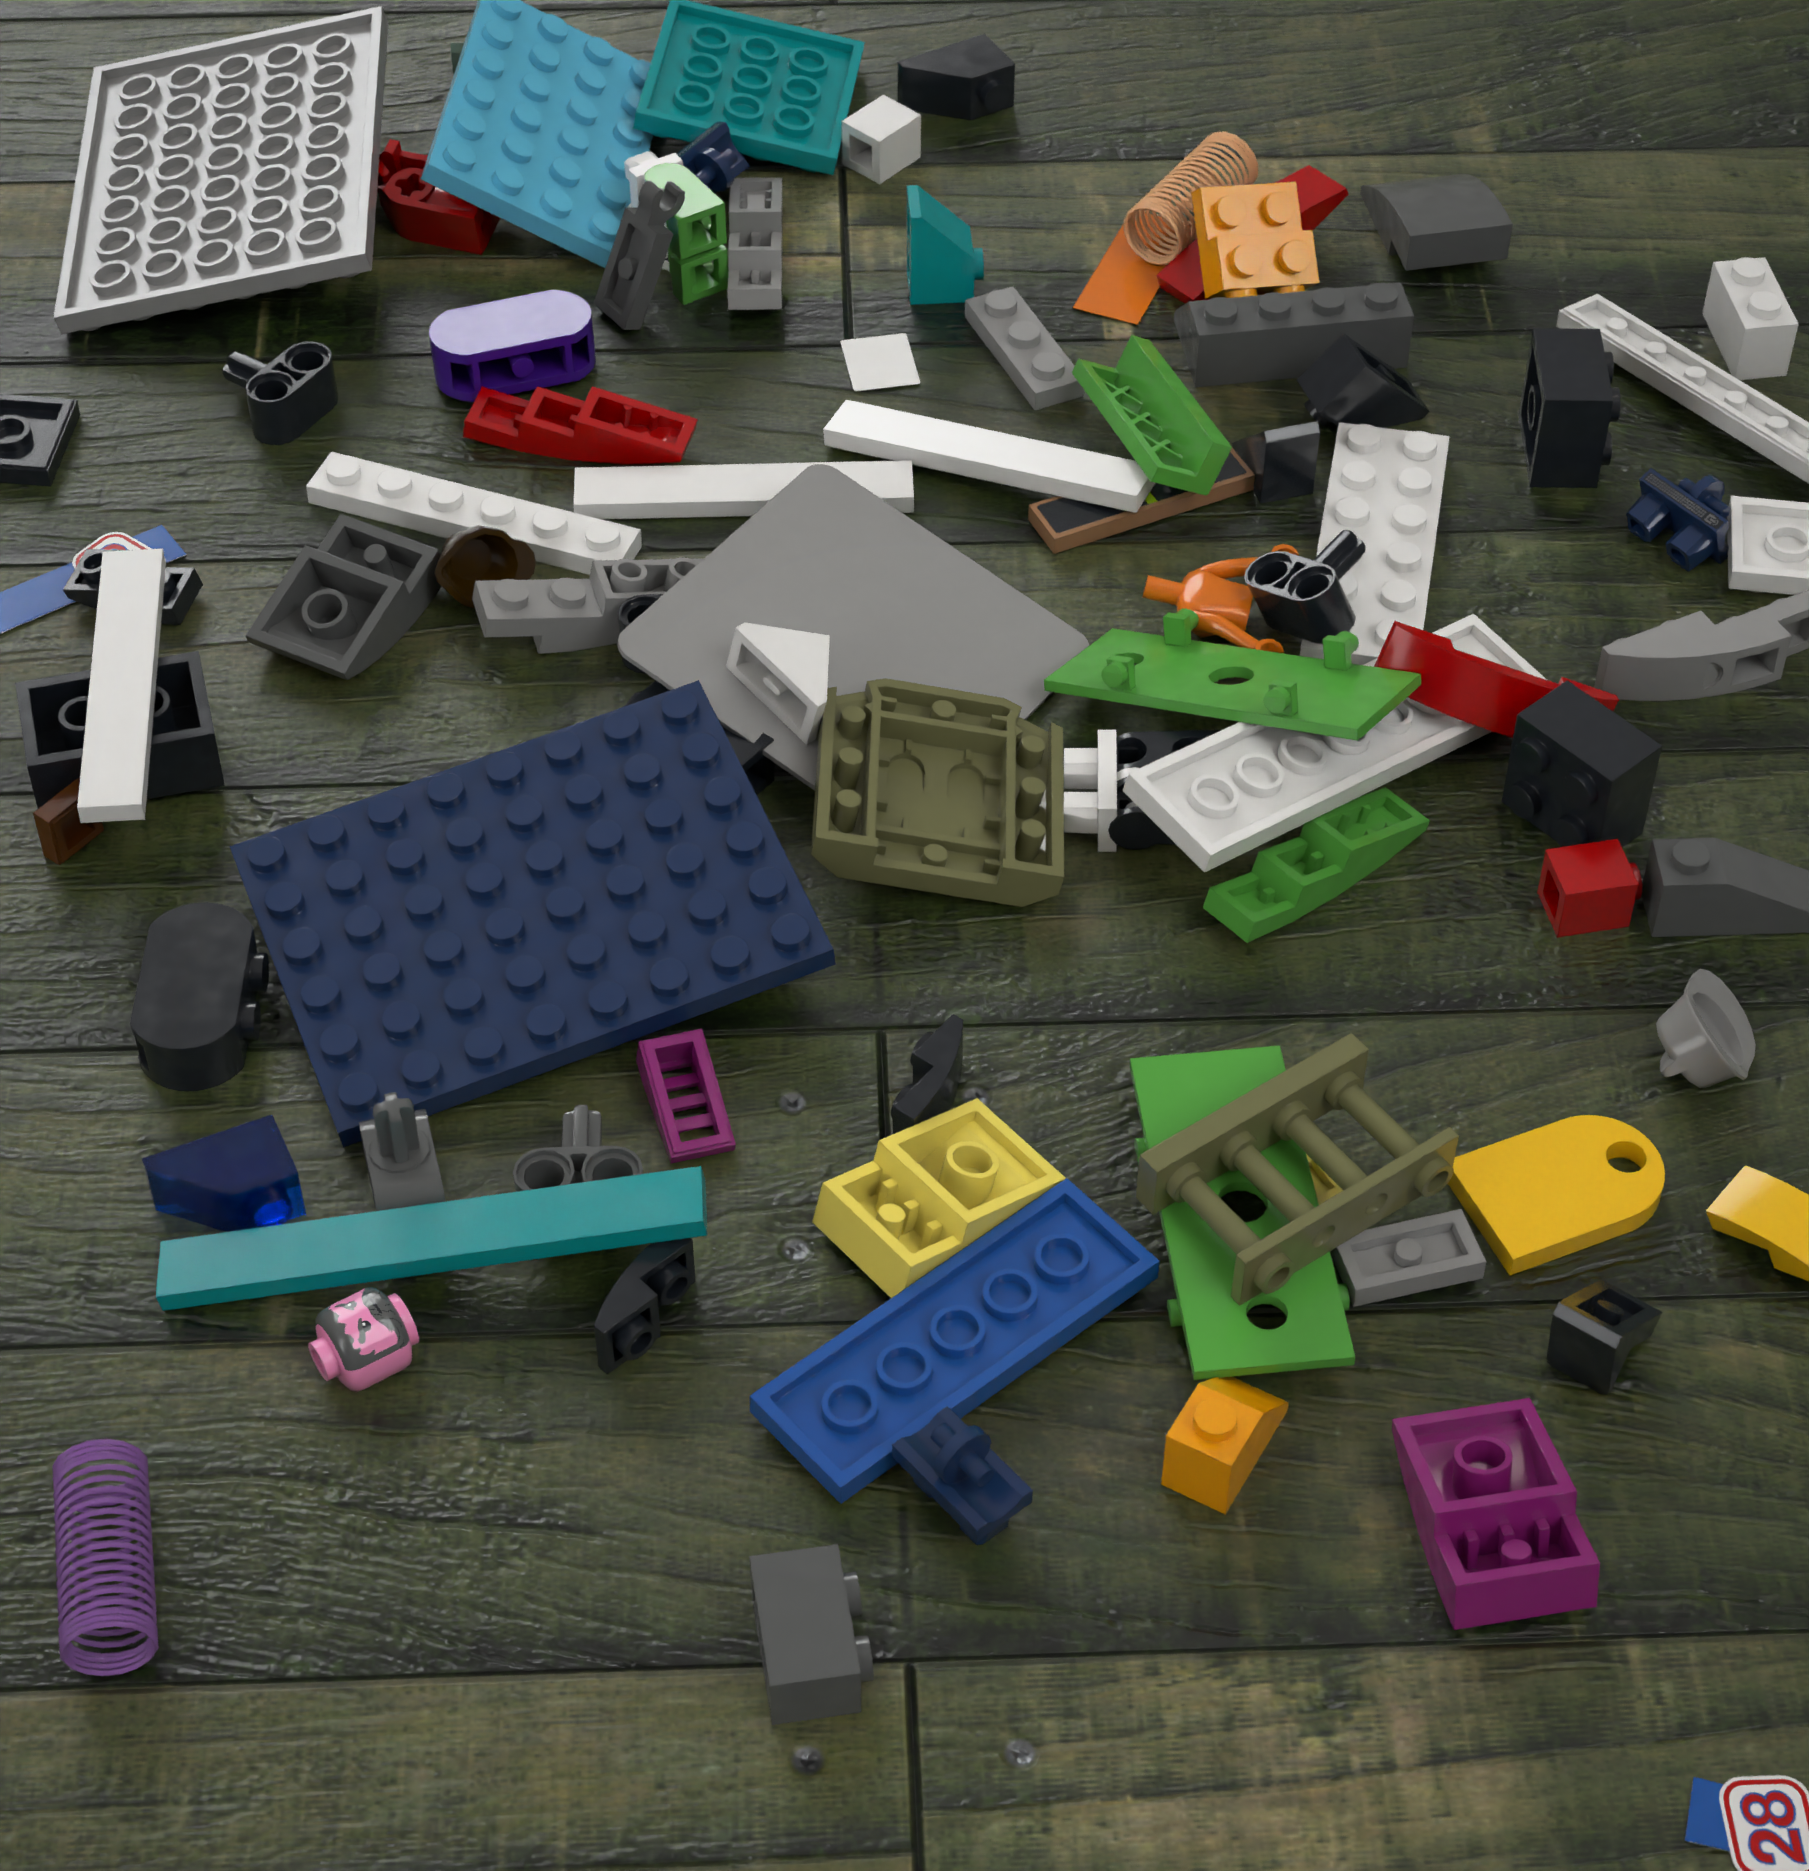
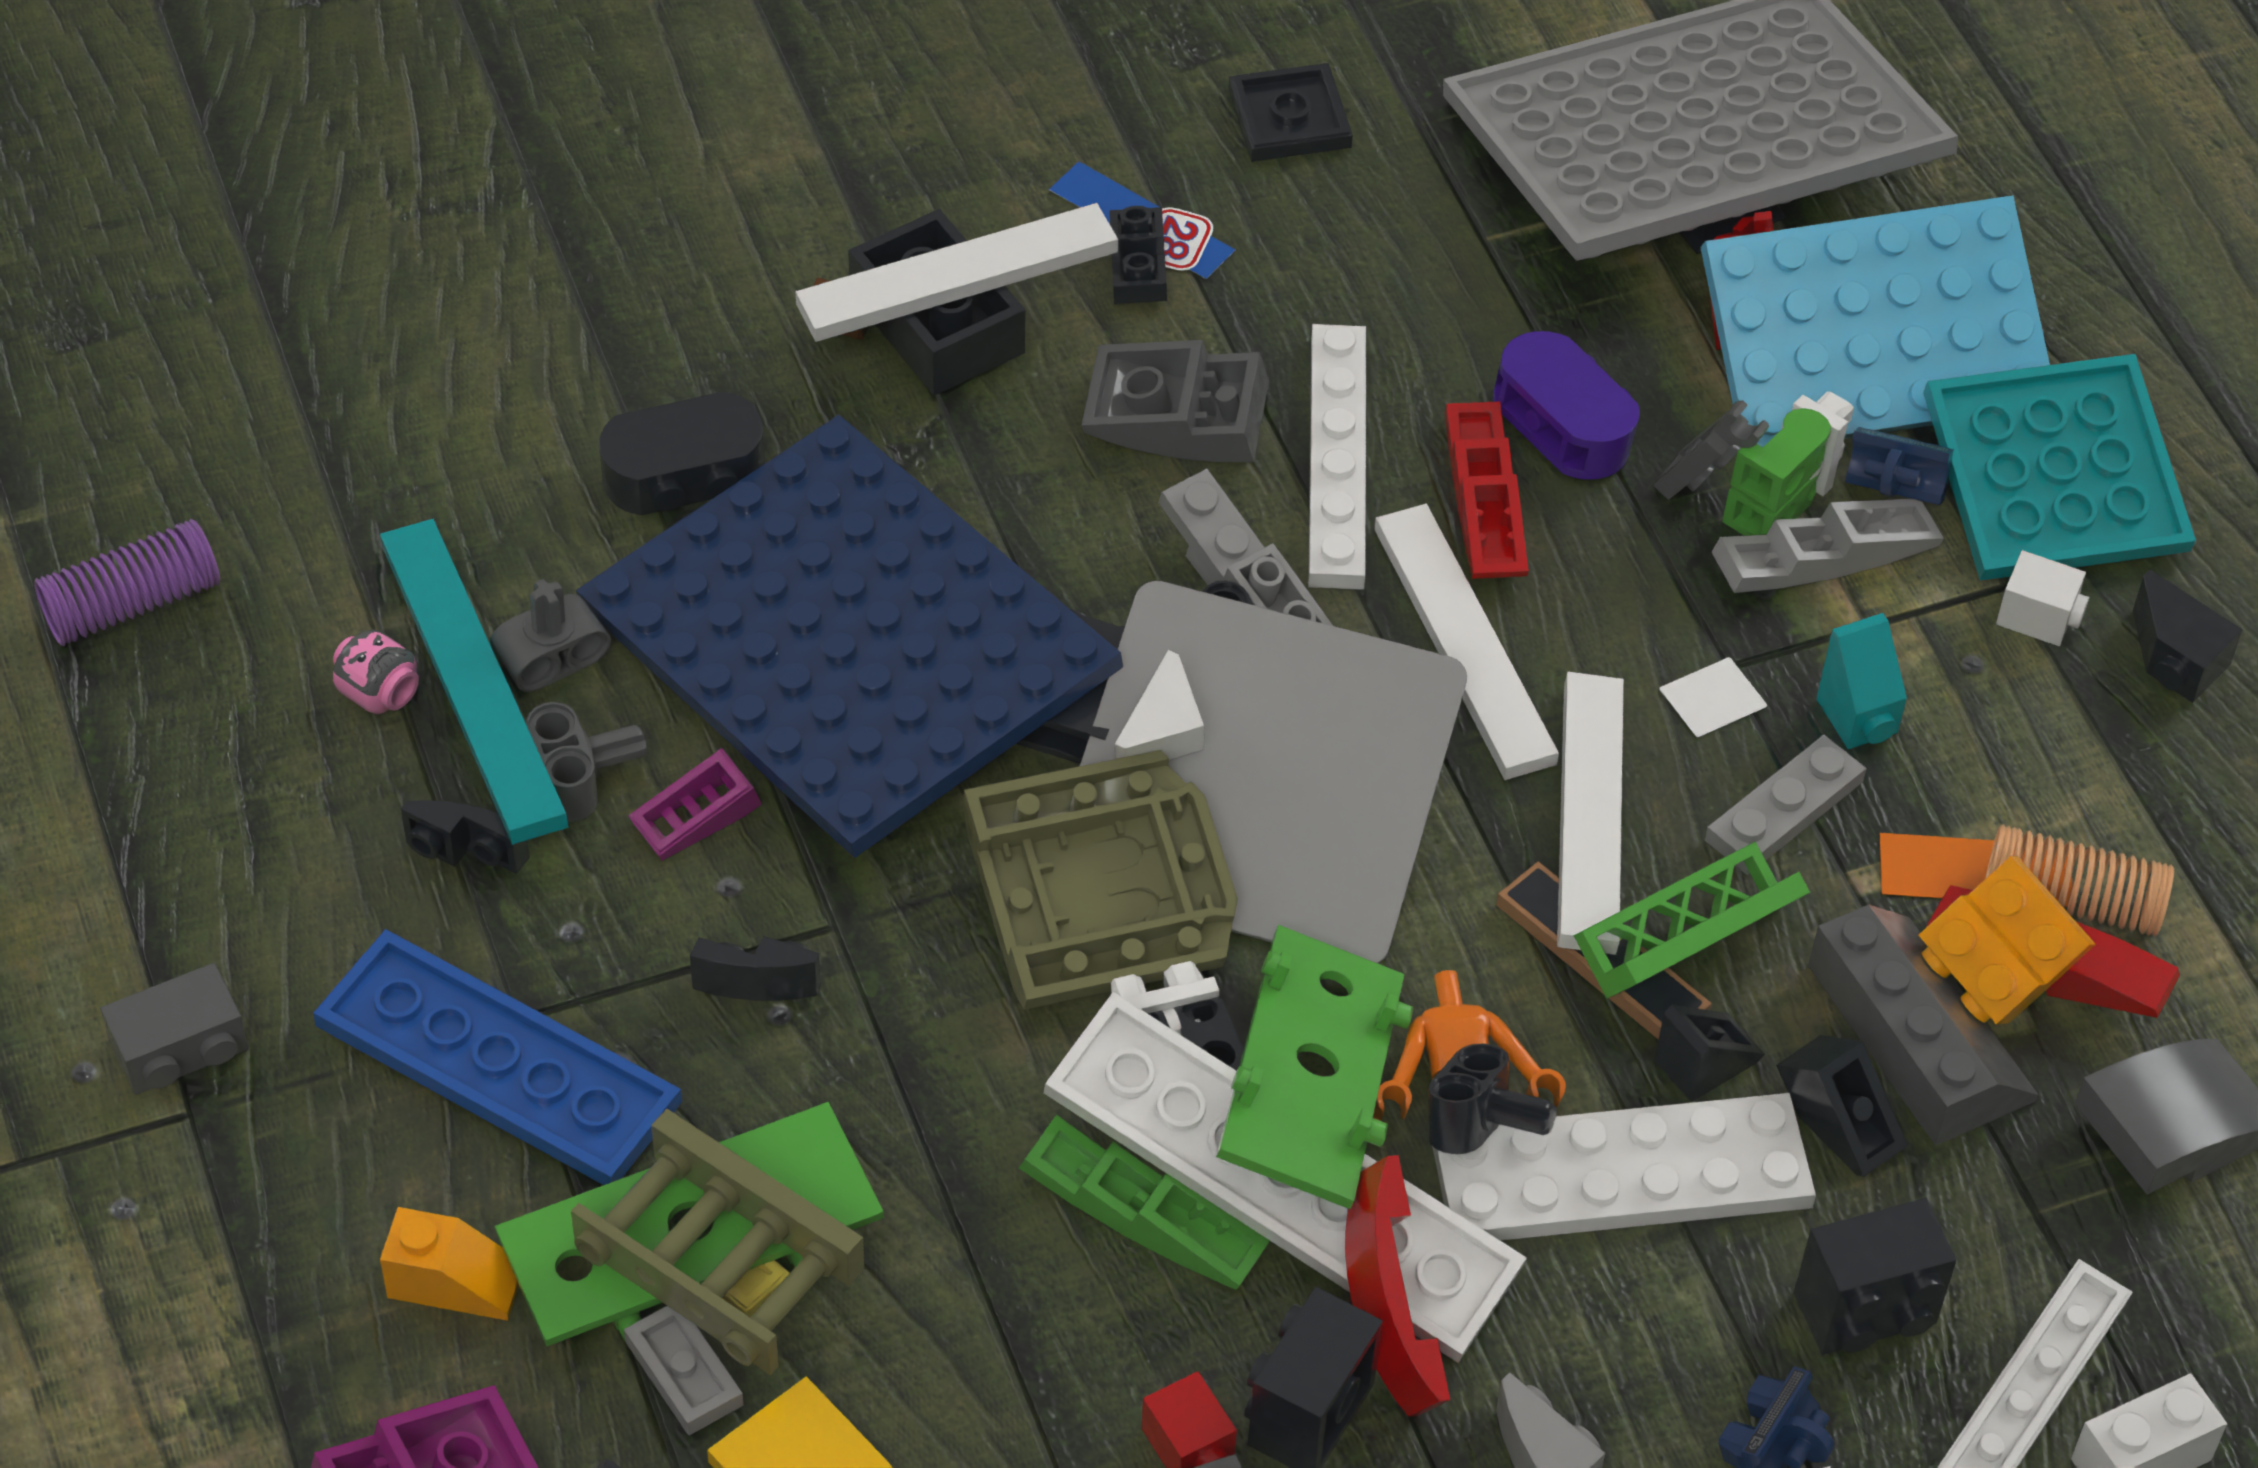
camera: 70 degrees right, 5 degrees up
clear blue slope [142,1115,306,1232] -> none
black beam [222,342,338,445] -> none
dark brown piece [435,525,536,608] -> none
light yellow slope [812,1098,1066,1298] -> none
dark blue hips [892,1406,1033,1545] -> none

